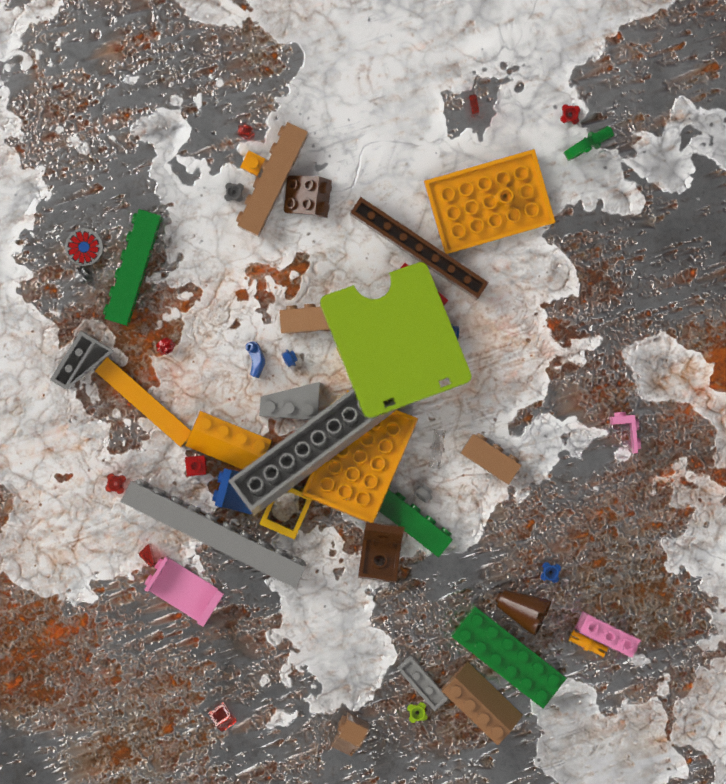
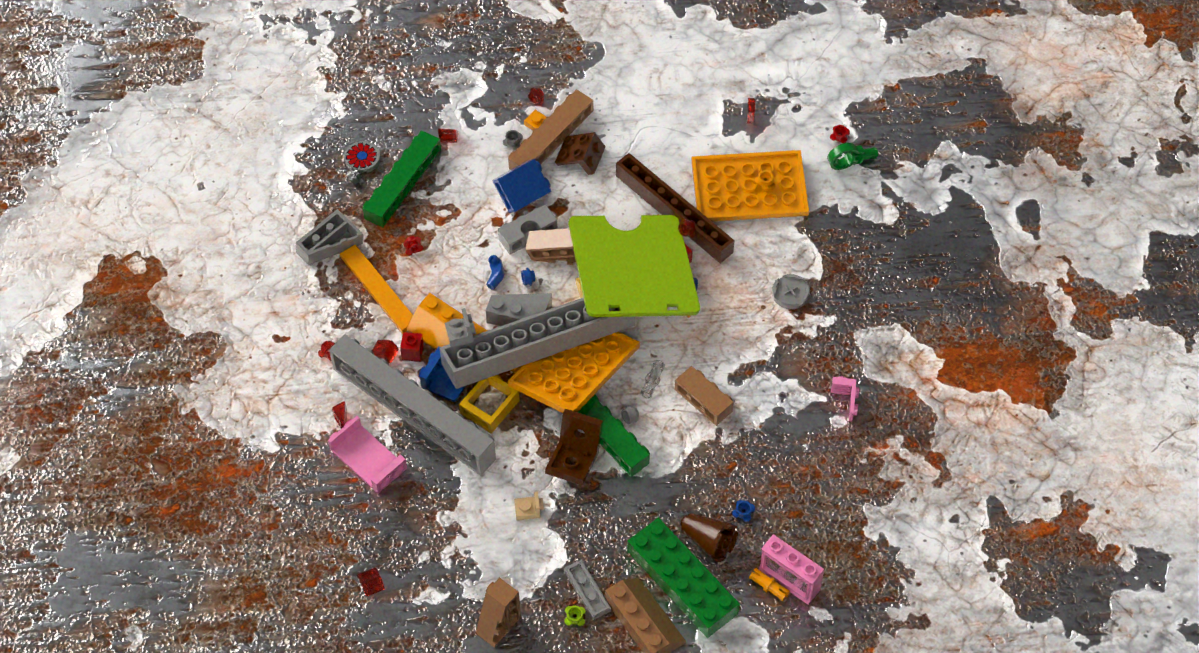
camera: 15 degrees right, 30 degrees down
none -> clear red slope [372,340,399,363]
none -> clear red slope [438,129,459,143]
none -> light grey bracket [445,308,476,347]
none -> blue brick [492,159,552,213]
none -> light grey arch [498,204,558,255]
none -> tan bracket [514,491,544,520]
none -> clear red plate [678,217,696,238]
none -> light grey tile [772,274,810,309]

